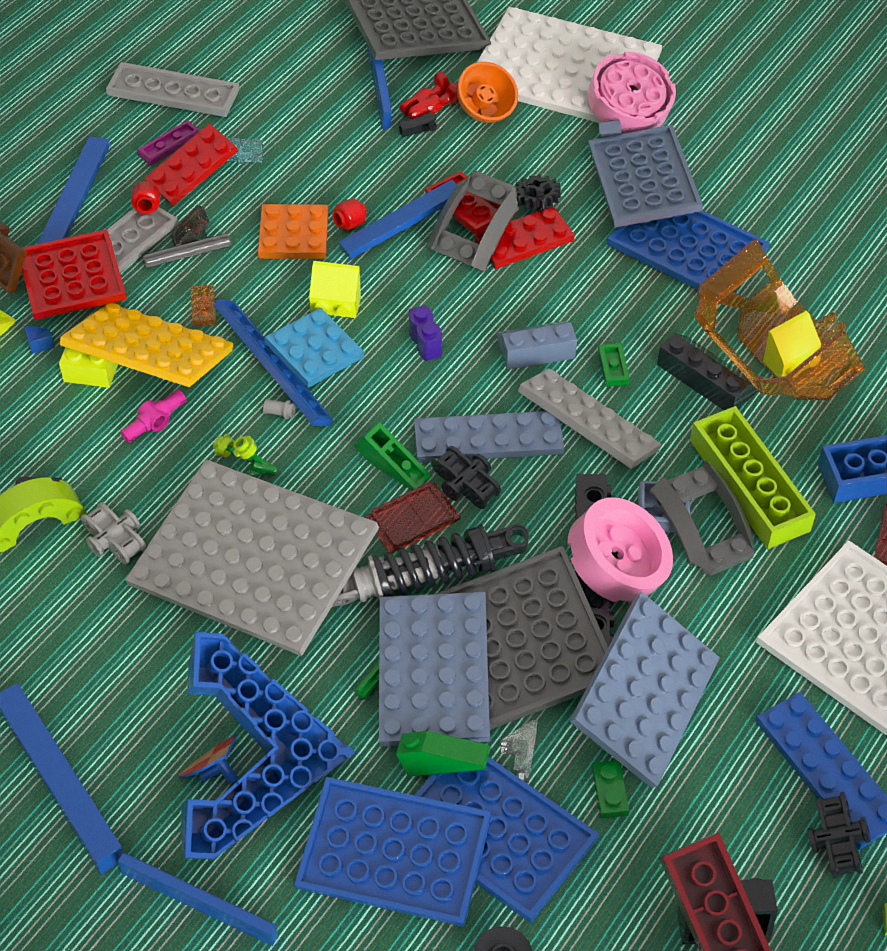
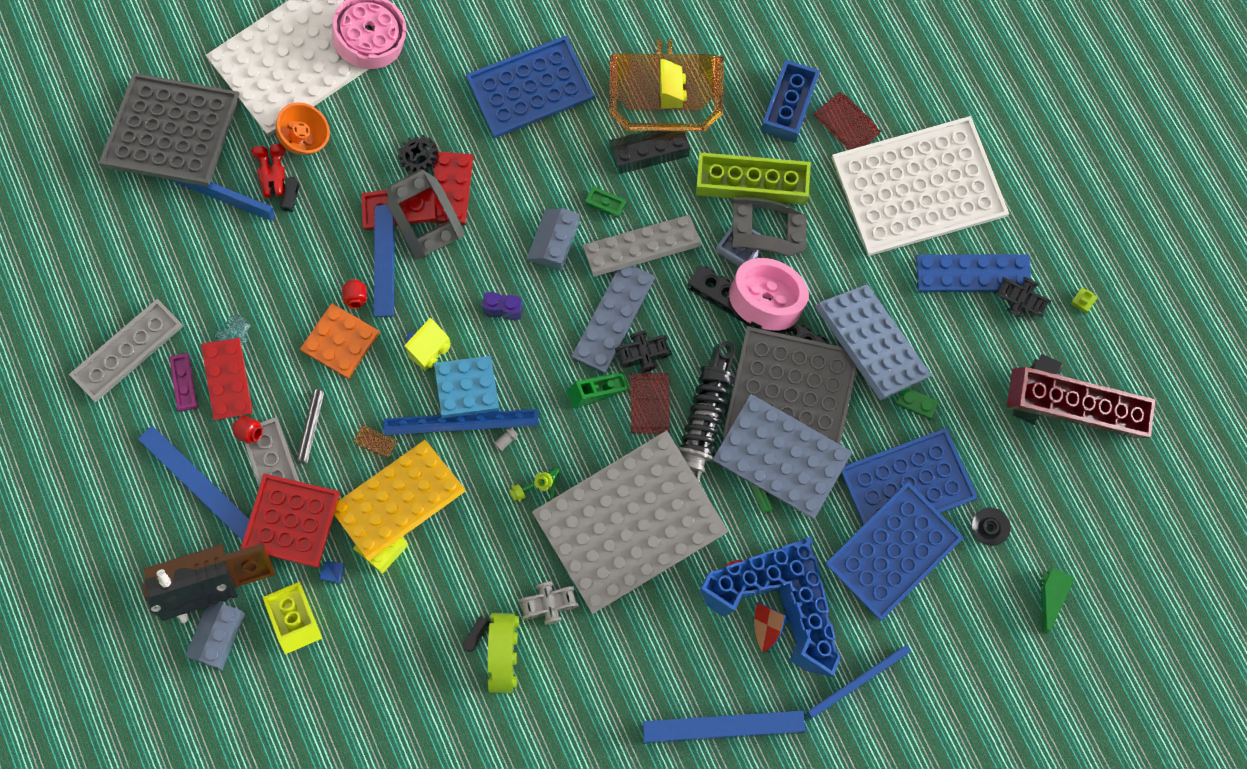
camera: 60 degrees left, 20 degrees up
dark pink pin [120,389,187,443] -> none
clear smoke slope [170,204,210,246] -> none
green slope [396,731,491,777] -> none
clear slope [500,720,538,783] -> none
sand blue plate [588,125,703,228] -> none
sand blue slope [599,120,622,138] -> none

